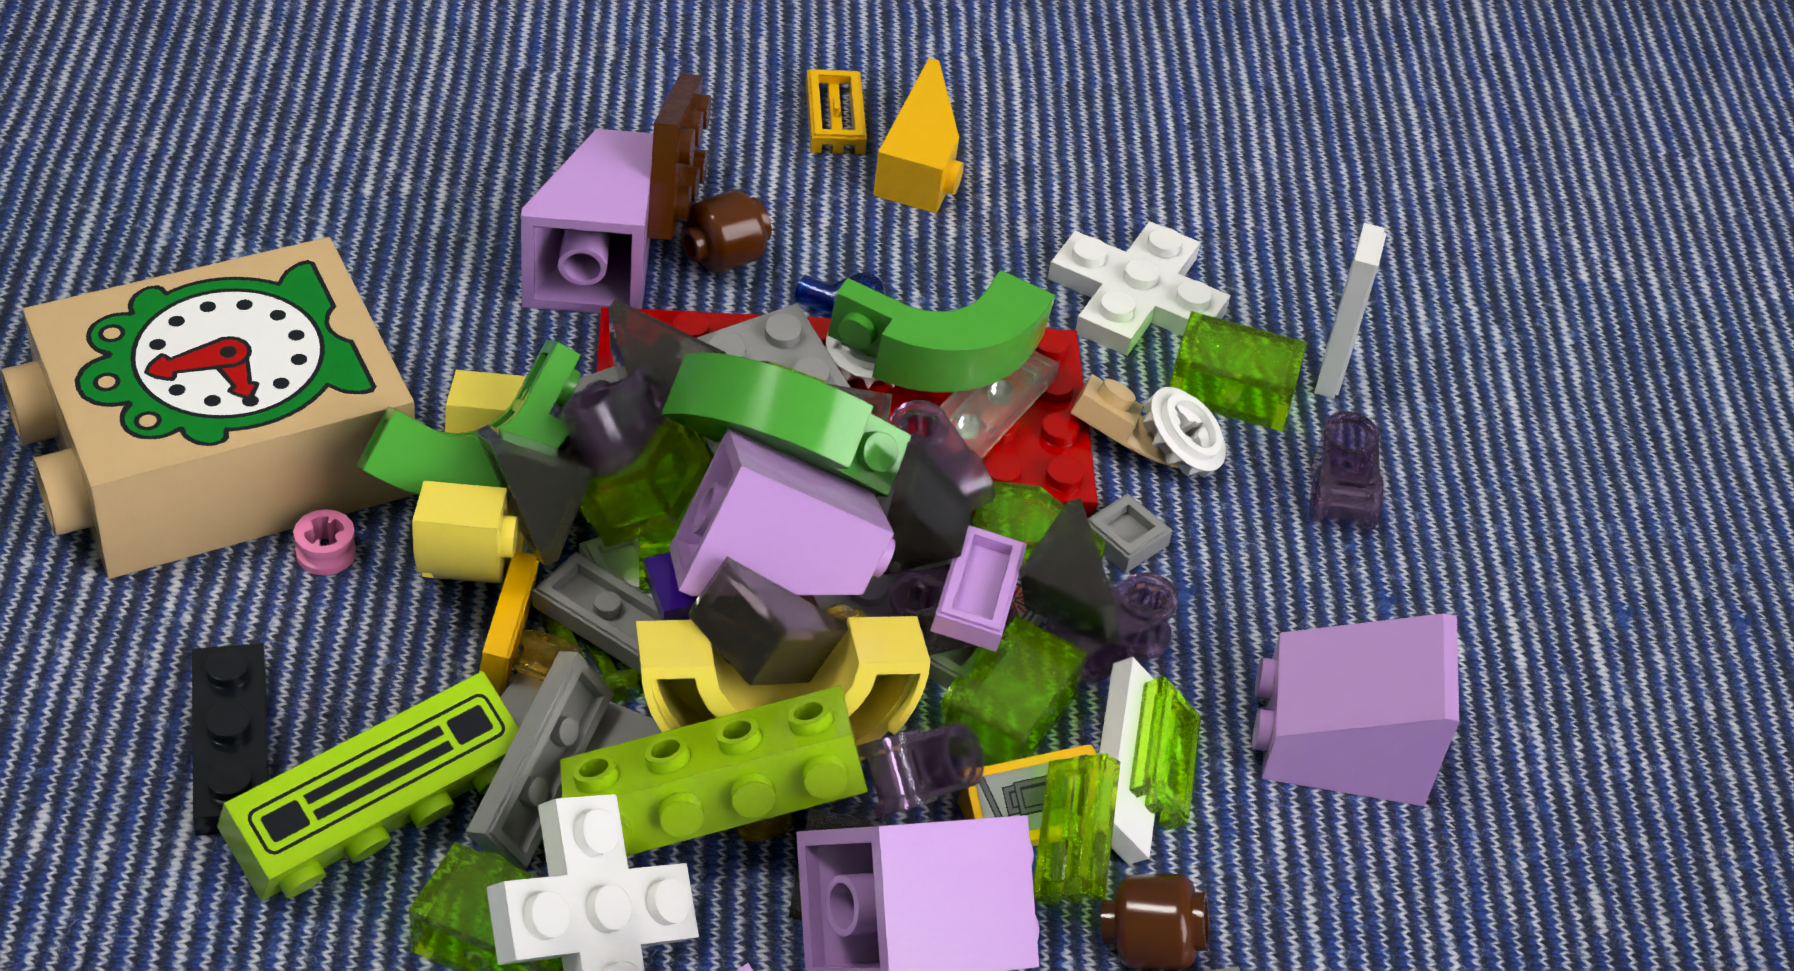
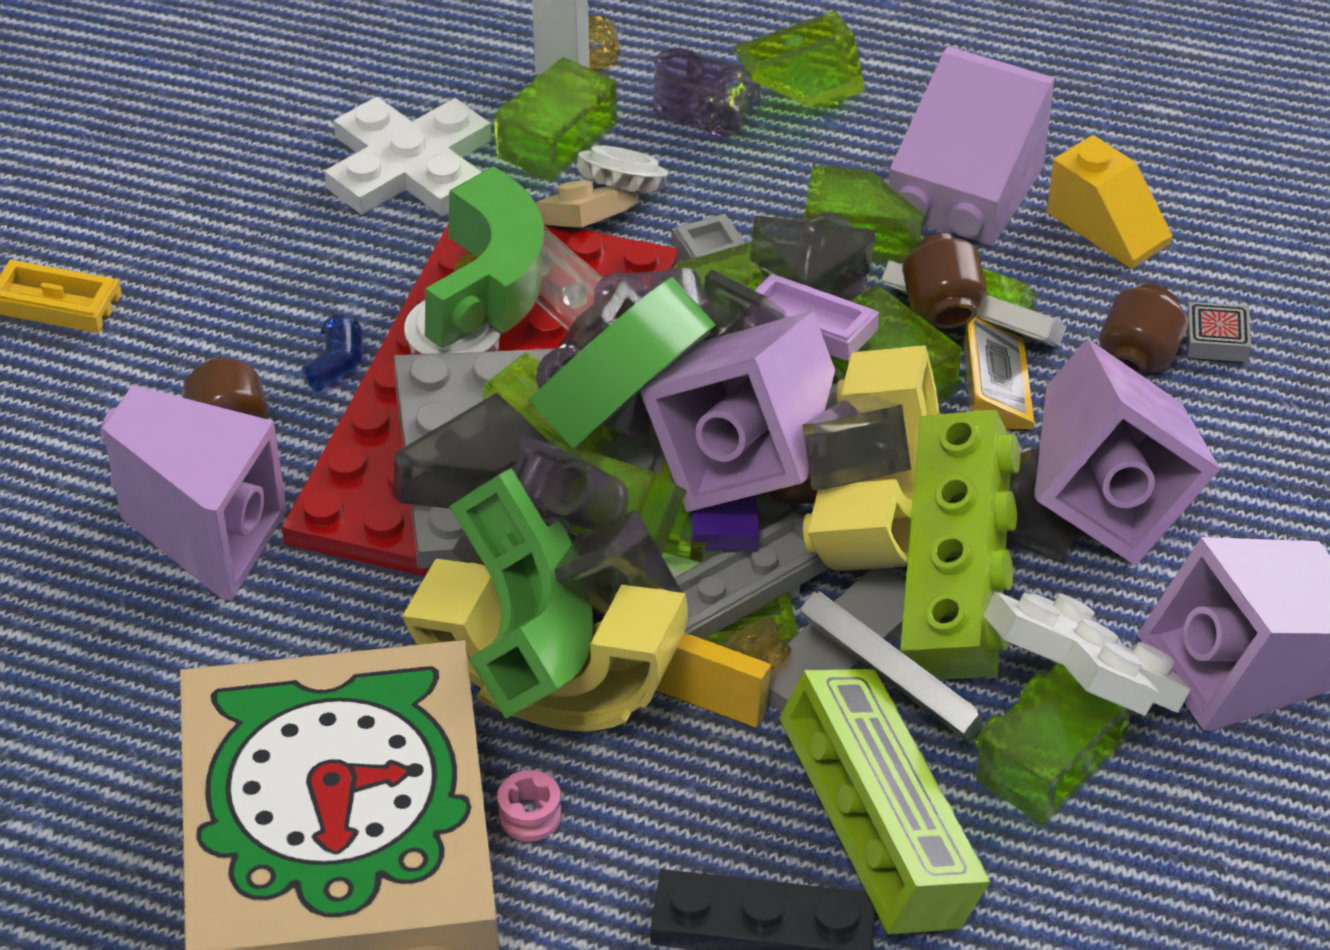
camera: 65 degrees left, 0 degrees up
reddish brown plate [647,73,711,240] -> none
clear purple piece [857,723,984,817] -> none
yellow slope [873,58,964,214] -> none
clear neon green tile [1033,753,1121,905] -> none
none -> clear yellow bush [588,16,620,71]
none -> clear neon green slope [733,10,865,109]
none -> clear neon green slope [803,165,923,263]
none -> reddish brown head [902,233,988,329]
none -> yellow slope [1047,135,1172,269]

